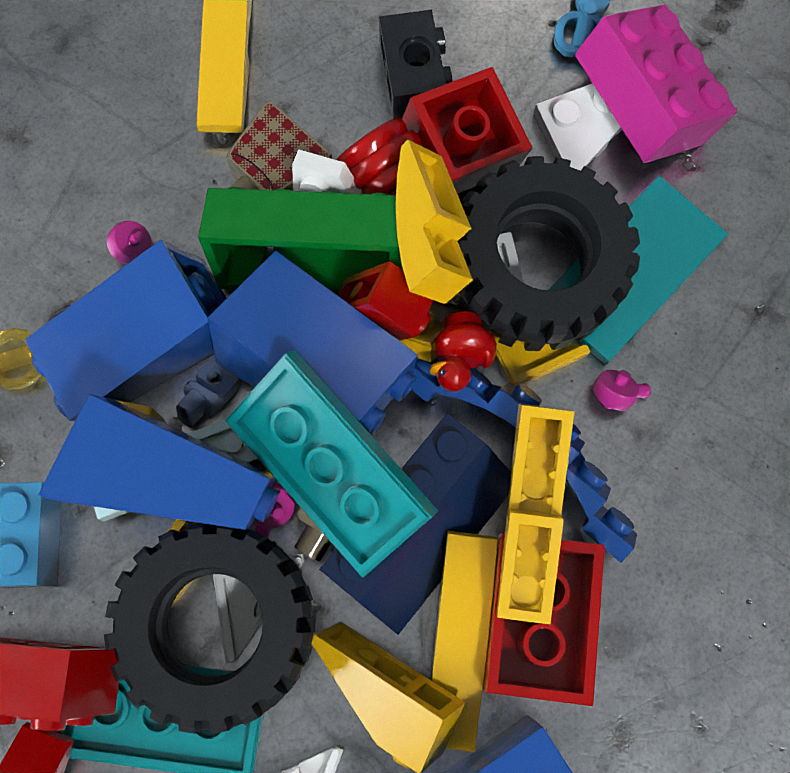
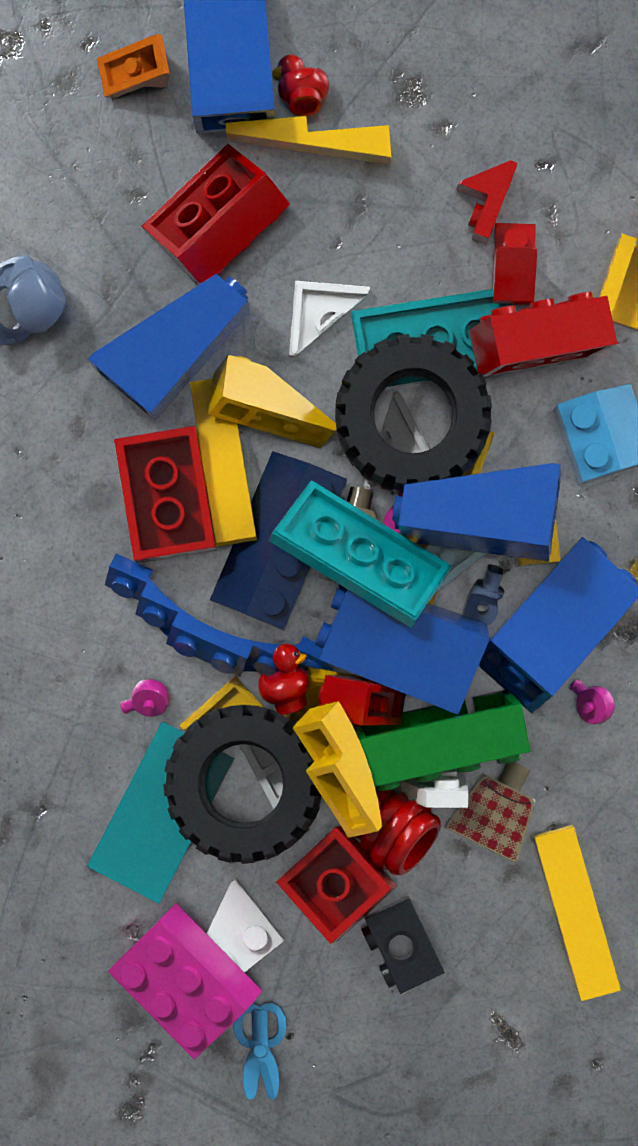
camera: 170 degrees right, 10 degrees up
yellow slope [496,403,574,624] -> none

